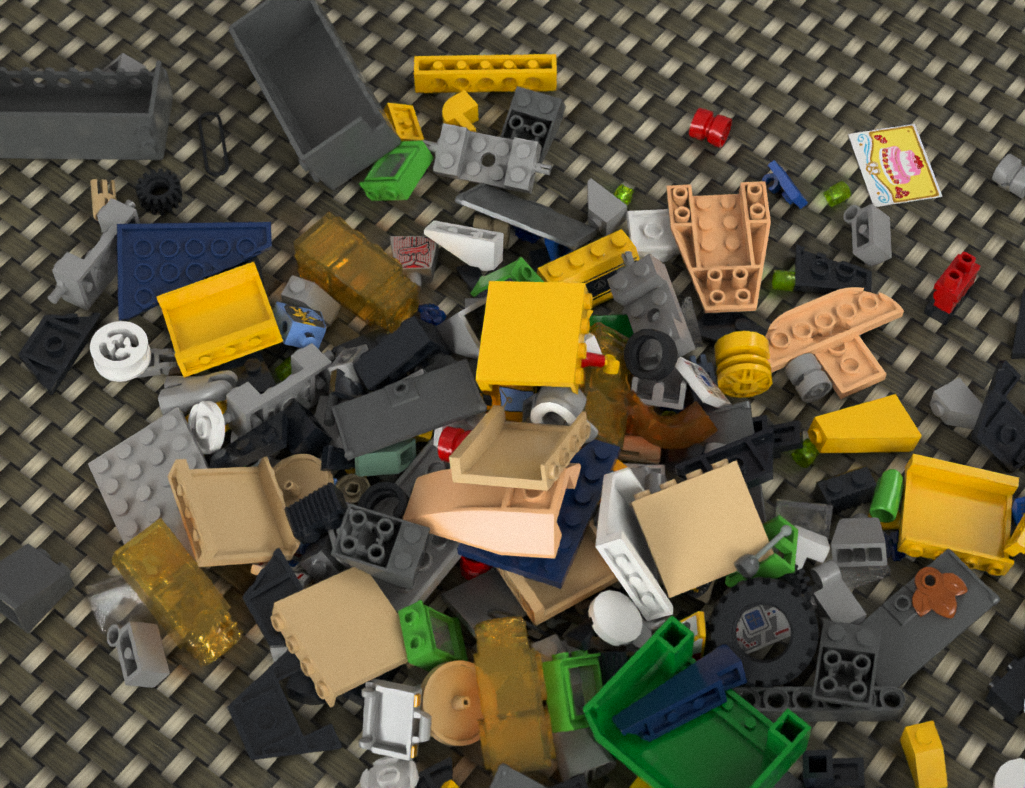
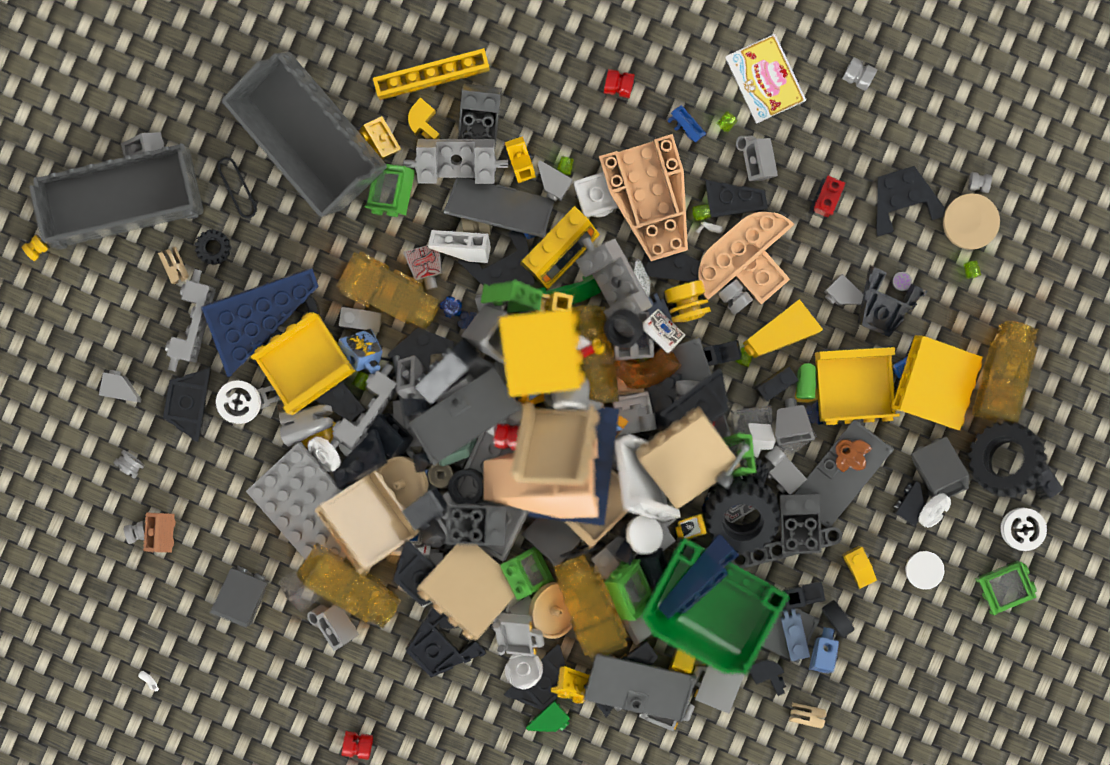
camera: 10 degrees left, 30 degrees up
none -> yellow brick [505,136,536,183]
none -> white piece [695,222,722,234]

